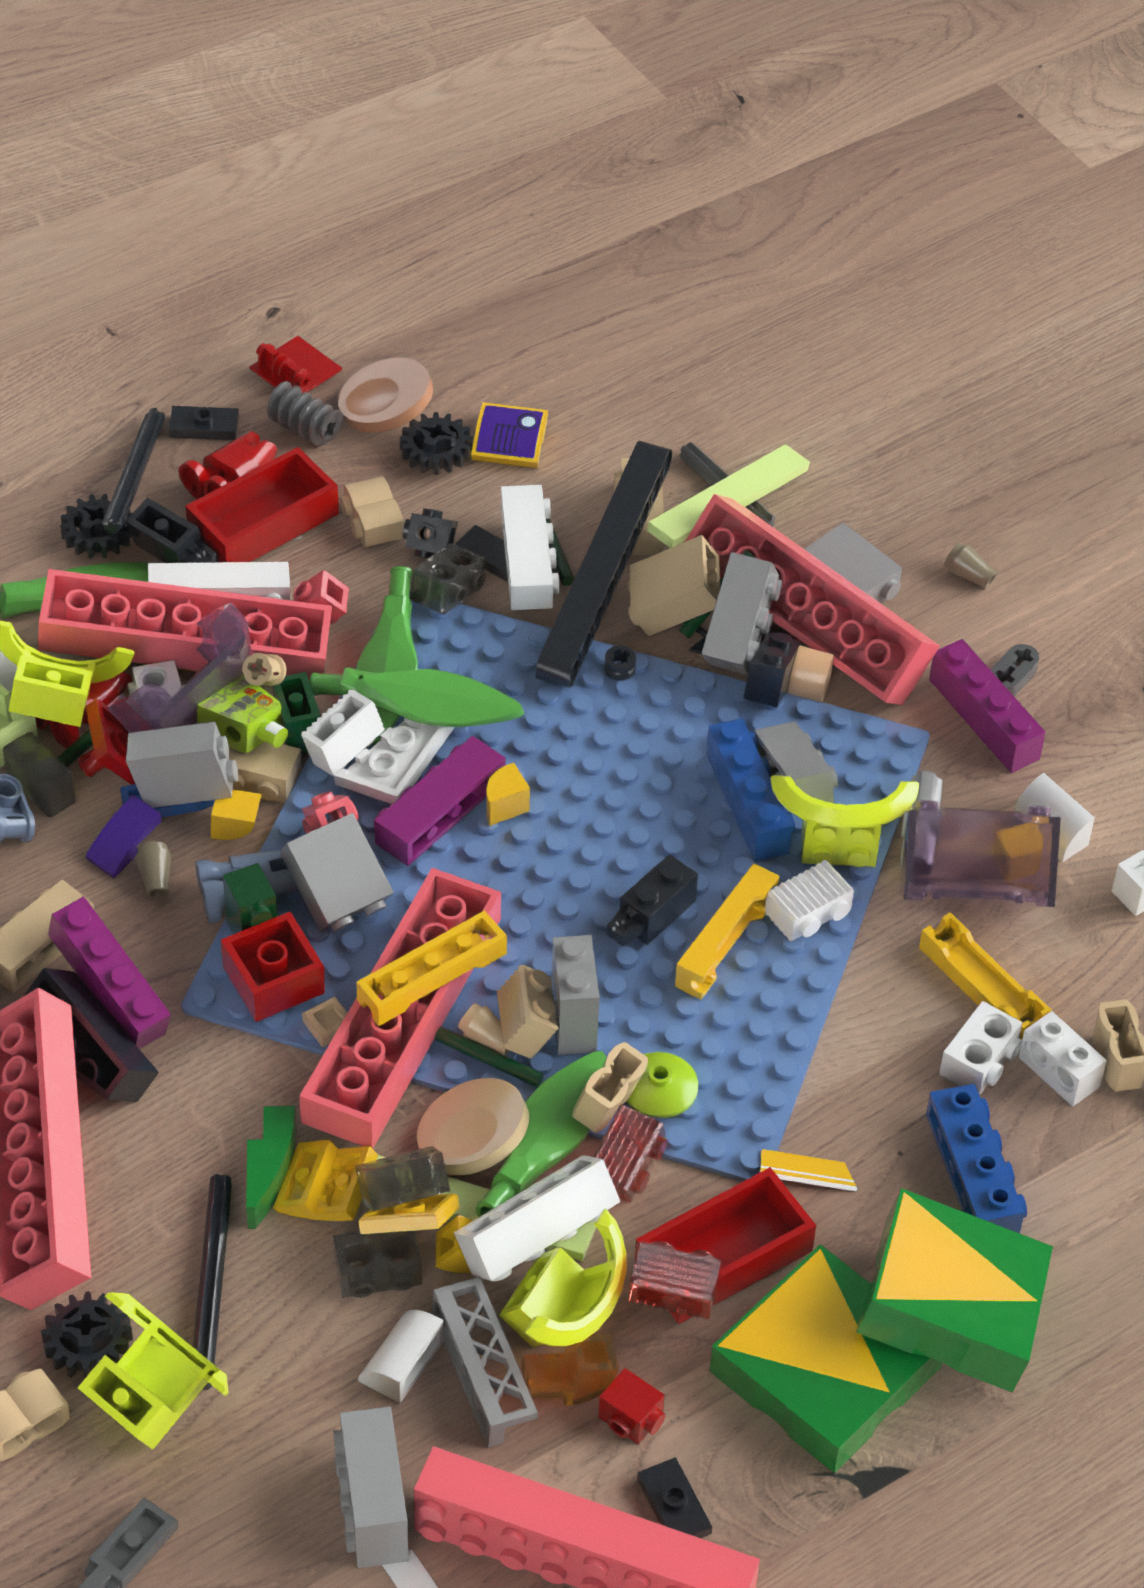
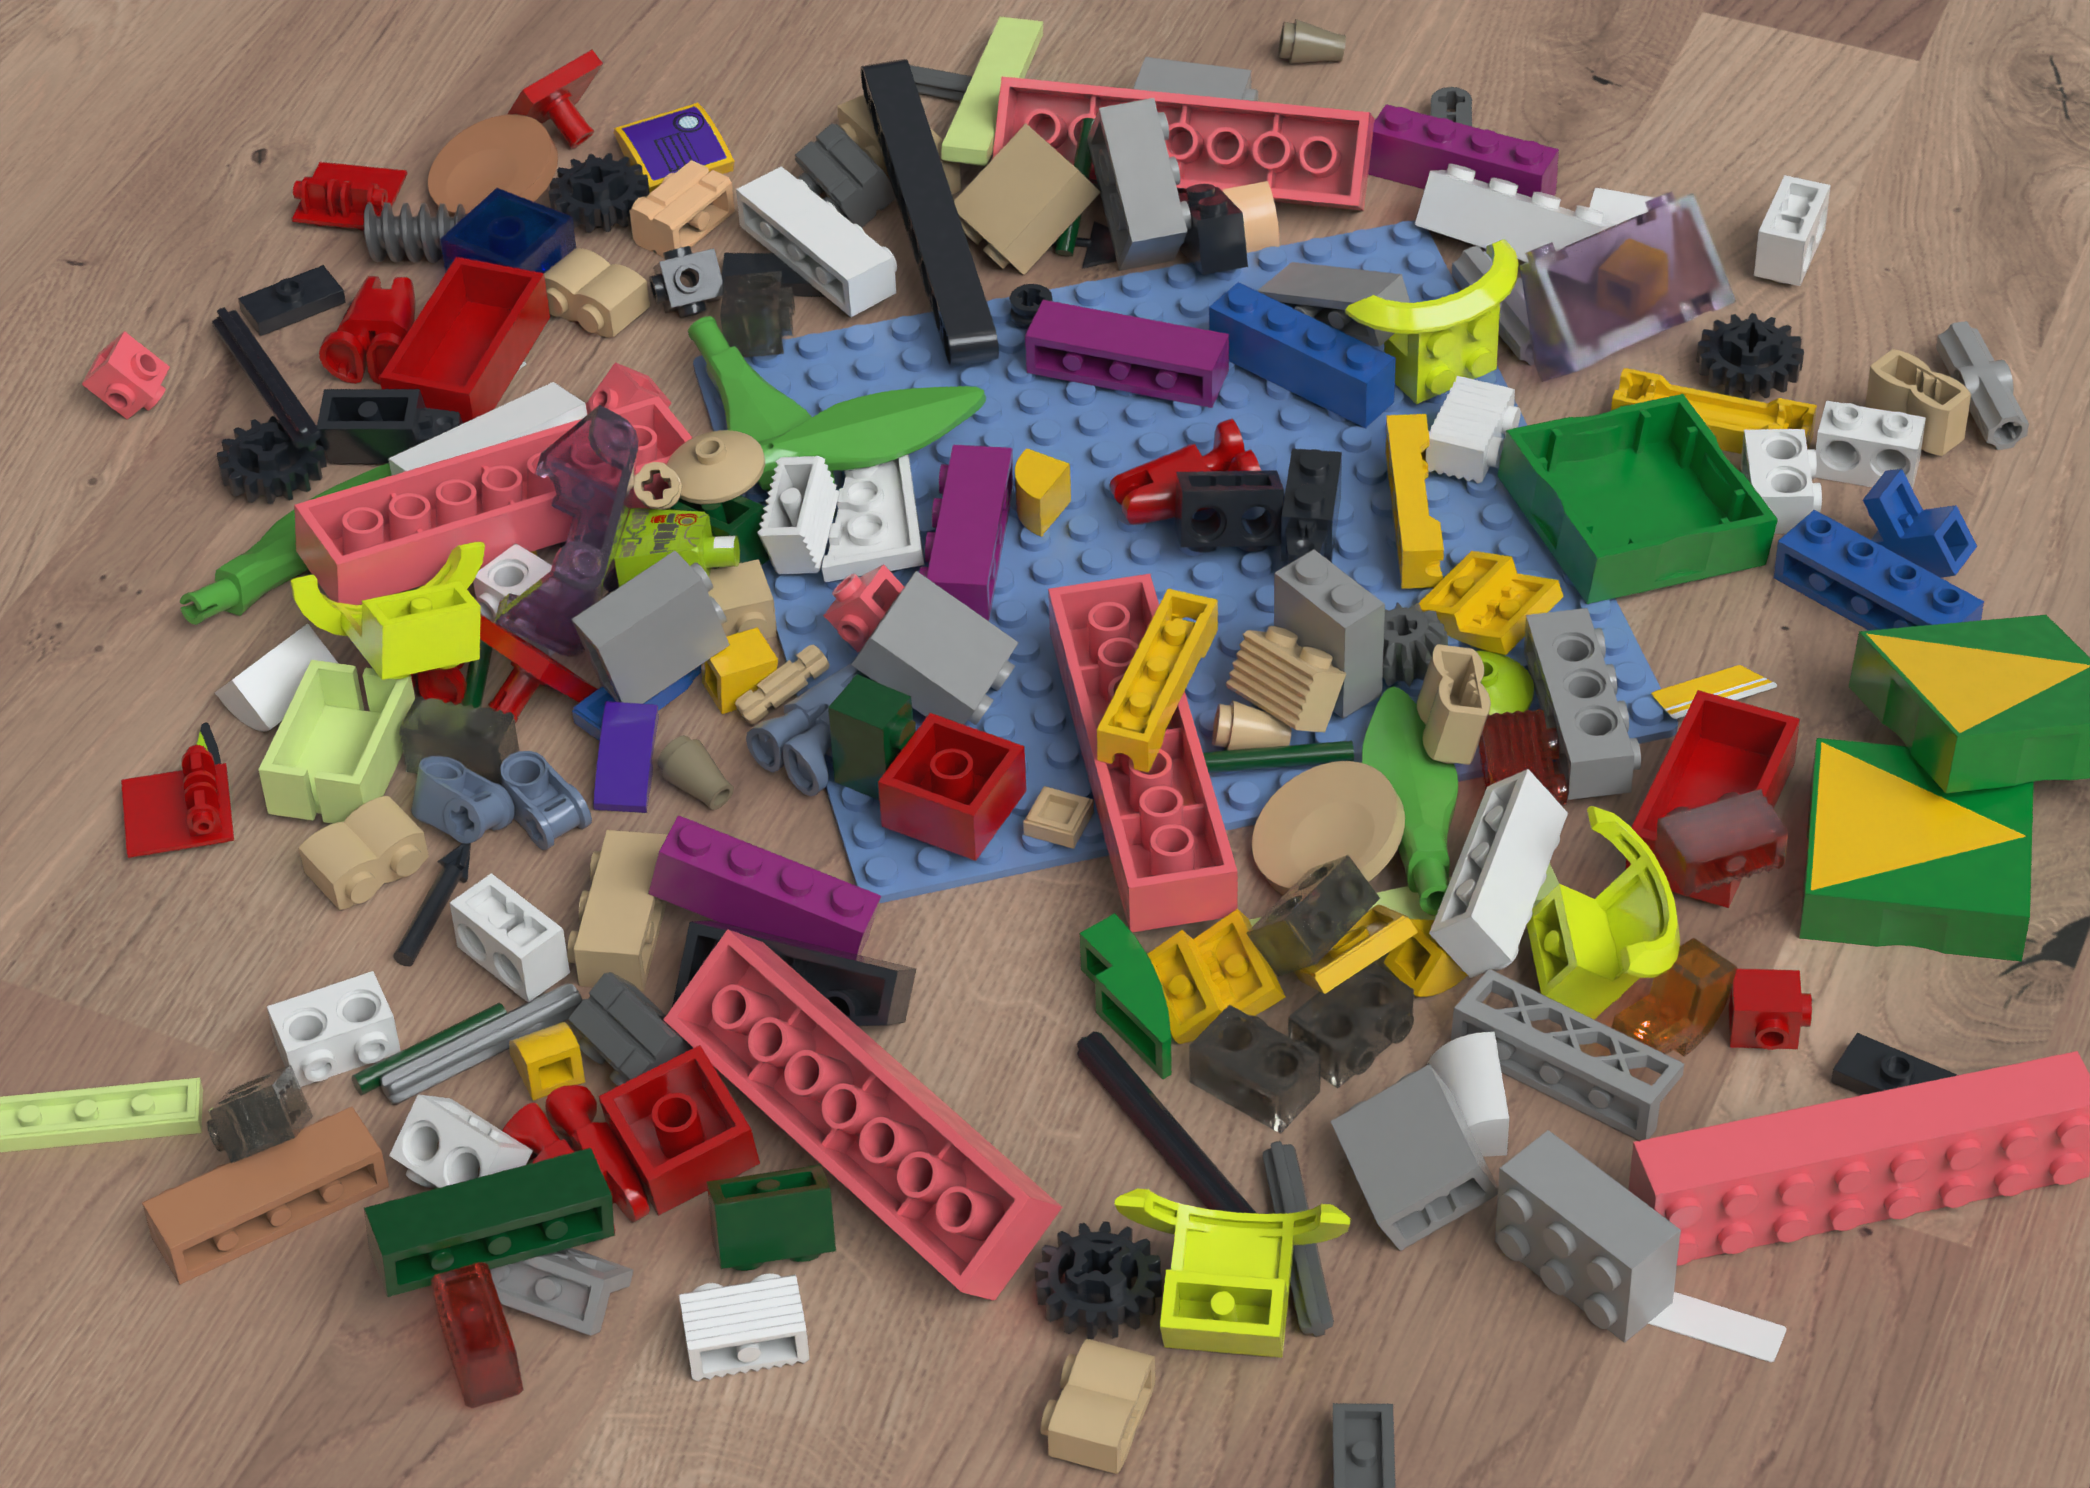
camera: 30 degrees left, 5 degrees down
none -> coral brick [82,331,170,420]
none -> clear blue brick [440,188,576,273]
none -> sand blue piece [501,751,592,850]
none -> red tile [507,49,603,149]
none -> light nougat brick [630,160,735,257]
none -> tan dish [667,430,765,504]
none -> tan axle [735,645,830,724]
none -> dark grey brick [795,123,896,228]
none -> magenta brick [1025,300,1229,408]
none -> red piece [1109,419,1261,525]
none -> black brick [1175,470,1284,553]
none -> clear smoke brick [1189,1004,1321,1134]
none -> dark grey axle [1262,1141,1334,1337]
none -> light grey brick [1331,1064,1498,1251]
none -> dark grey gear [1383,602,1448,688]
none -> white brick [1415,164,1617,282]
none -> yellow slope [1419,551,1564,655]
none -> green tile [1497,394,1778,604]
none -> light grey brick [1524,608,1641,800]
none -> black gear [1696,313,1804,399]
none -> blue brick [1863,468,1977,578]

